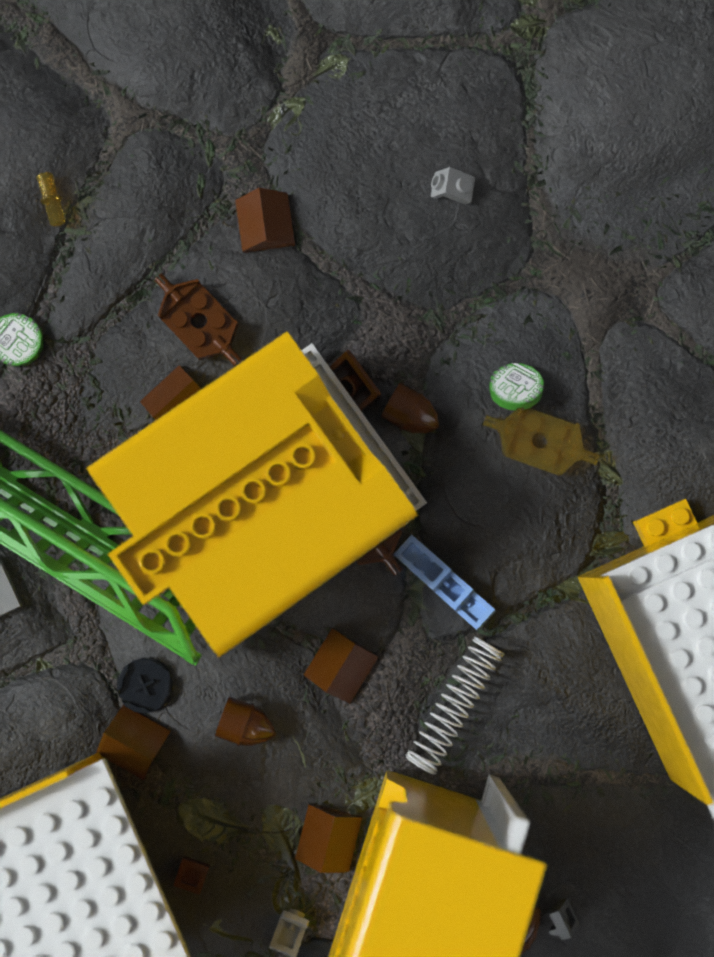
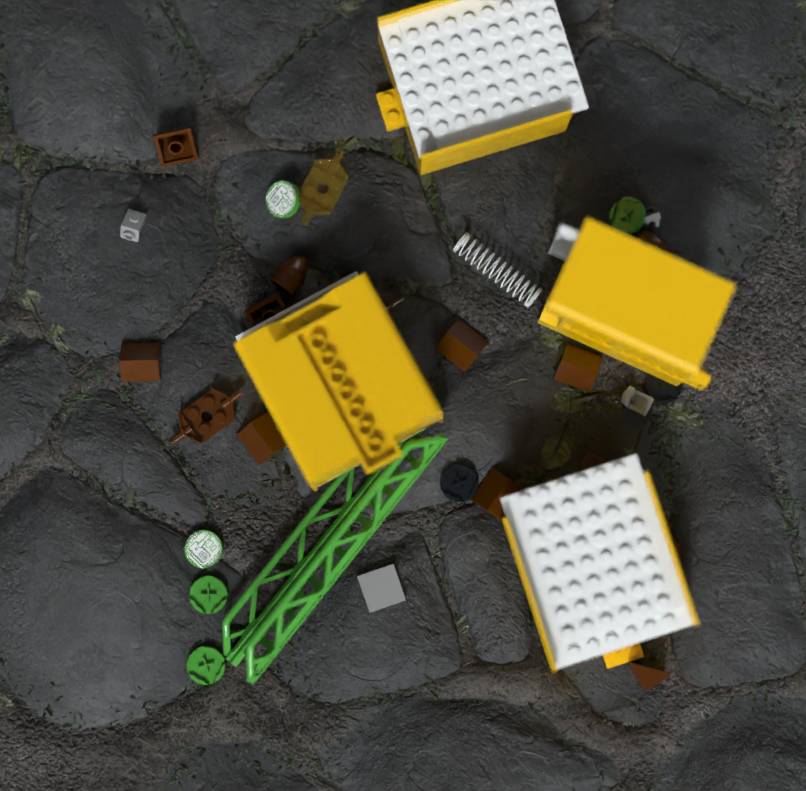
camera: 85 degrees left, 0 degrees up
clear yellow axle [36,172,66,227] -> none
reddish brown helmet [215,696,276,746] -> none
light blue slope [393,534,496,631] -> none
none -> reddish brown slope [153,126,199,167]
none -> bright green tile [610,197,646,235]

